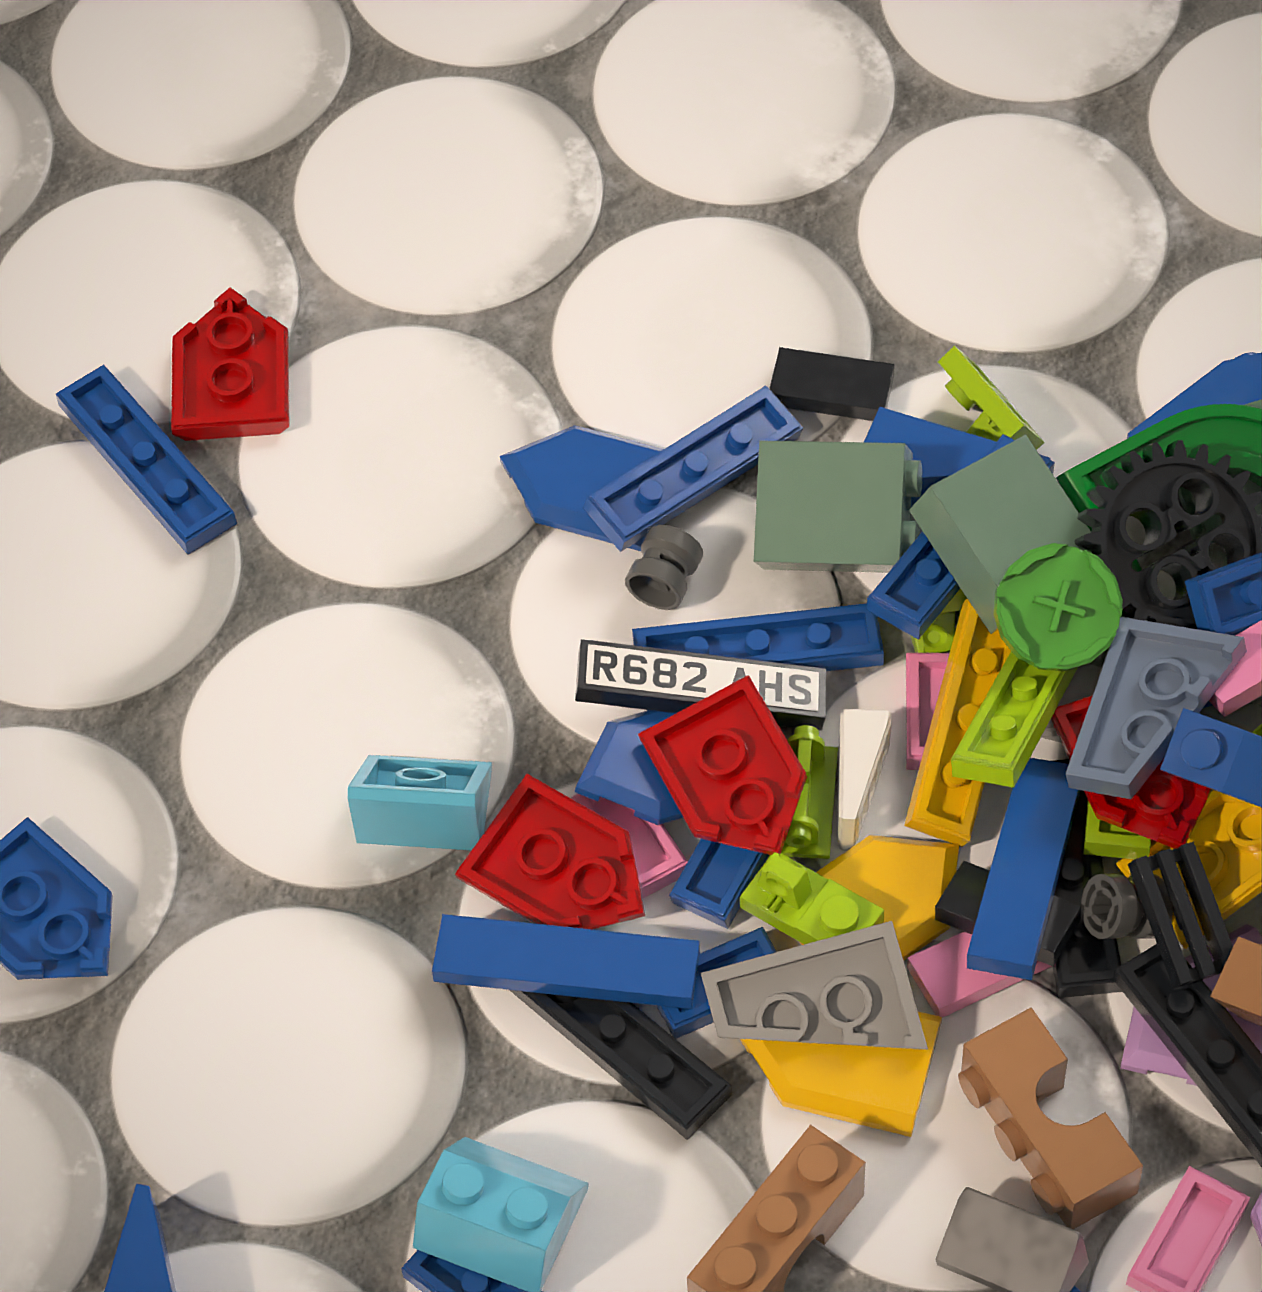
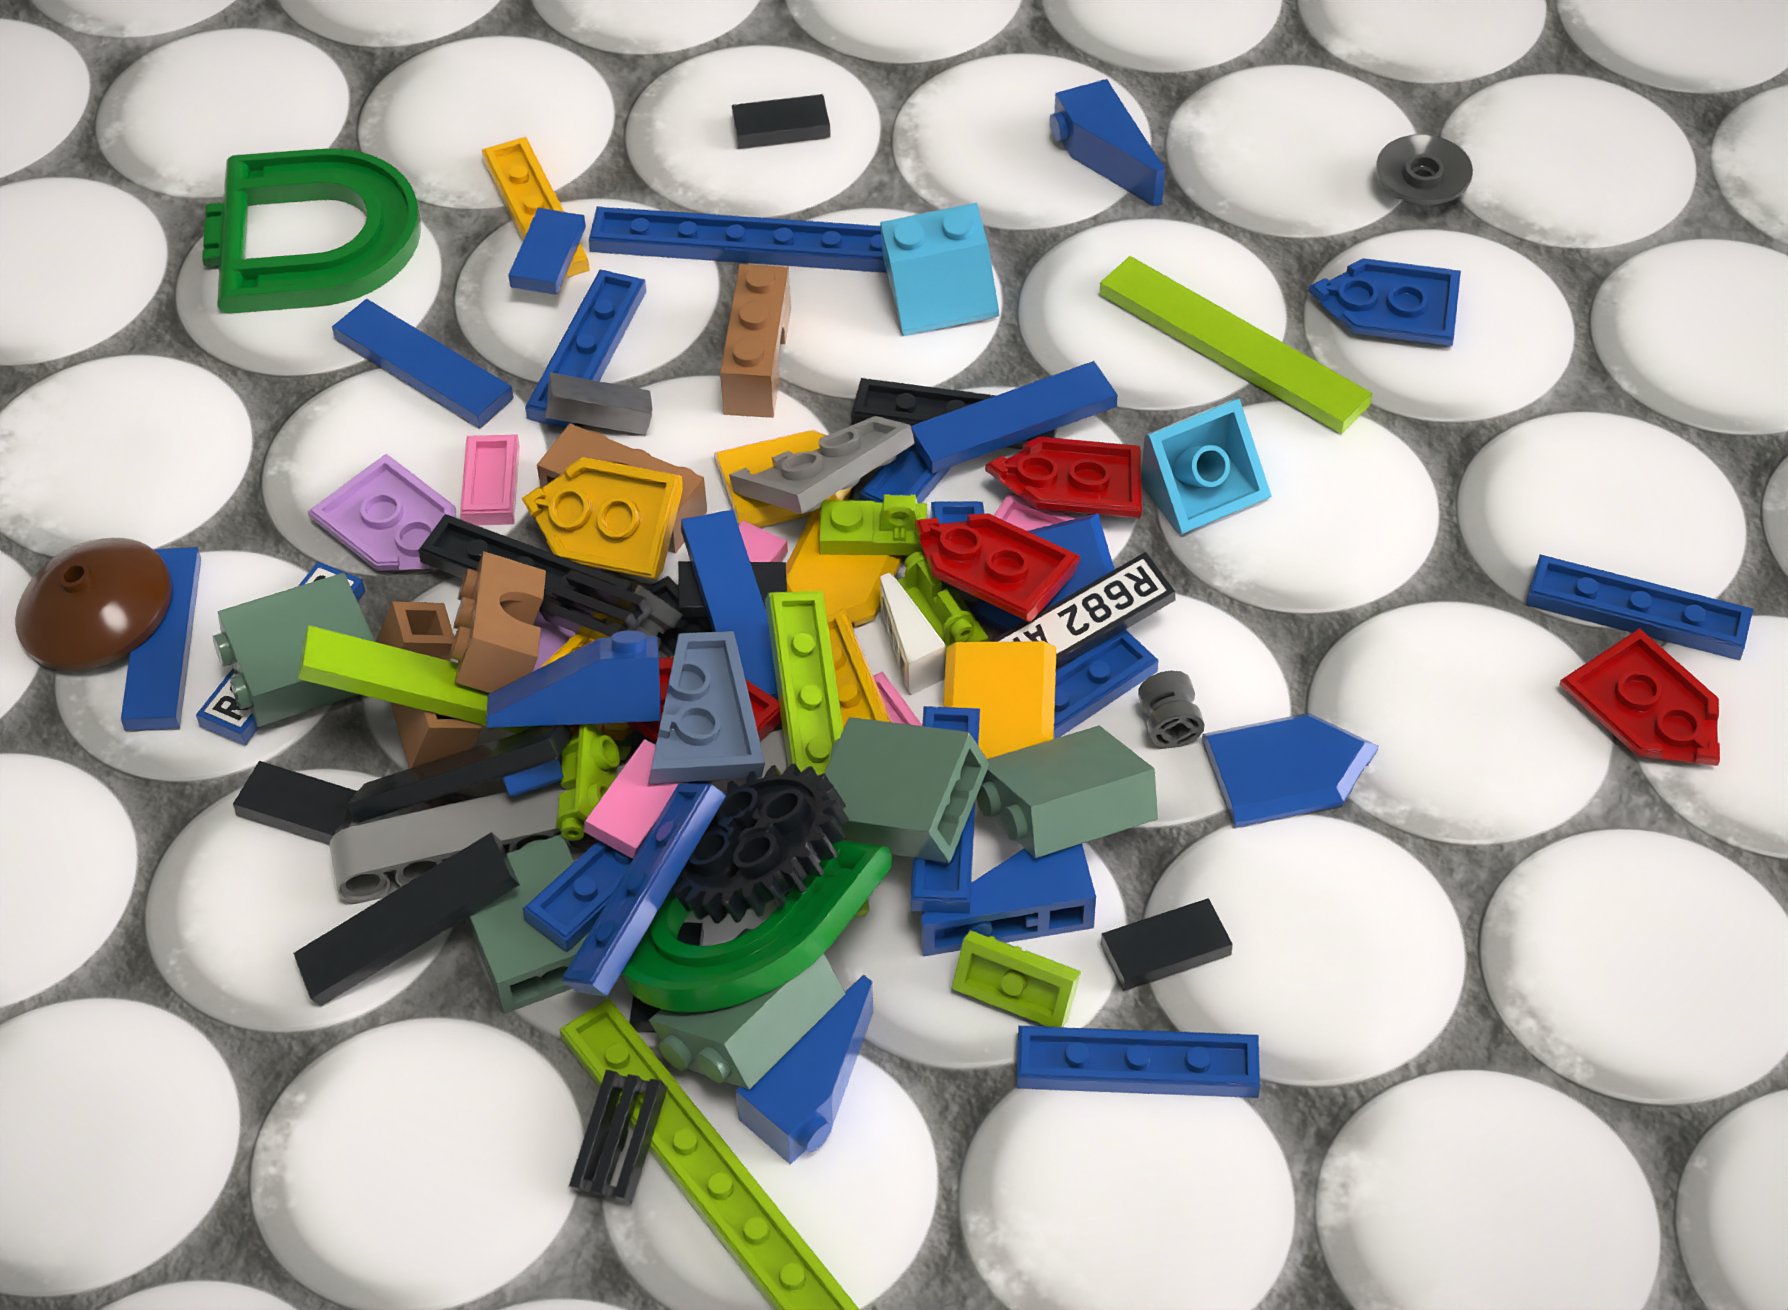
camera: 145 degrees right, 5 degrees down
blue tile [583,386,803,552] -> none
bright green tile [993,543,1123,672] -> none
none -> yellow tile [521,457,683,580]
none -> yellow tile [943,641,1057,759]
none -> blue tile [1016,1026,1260,1098]
none -> lime tile [1099,256,1373,434]

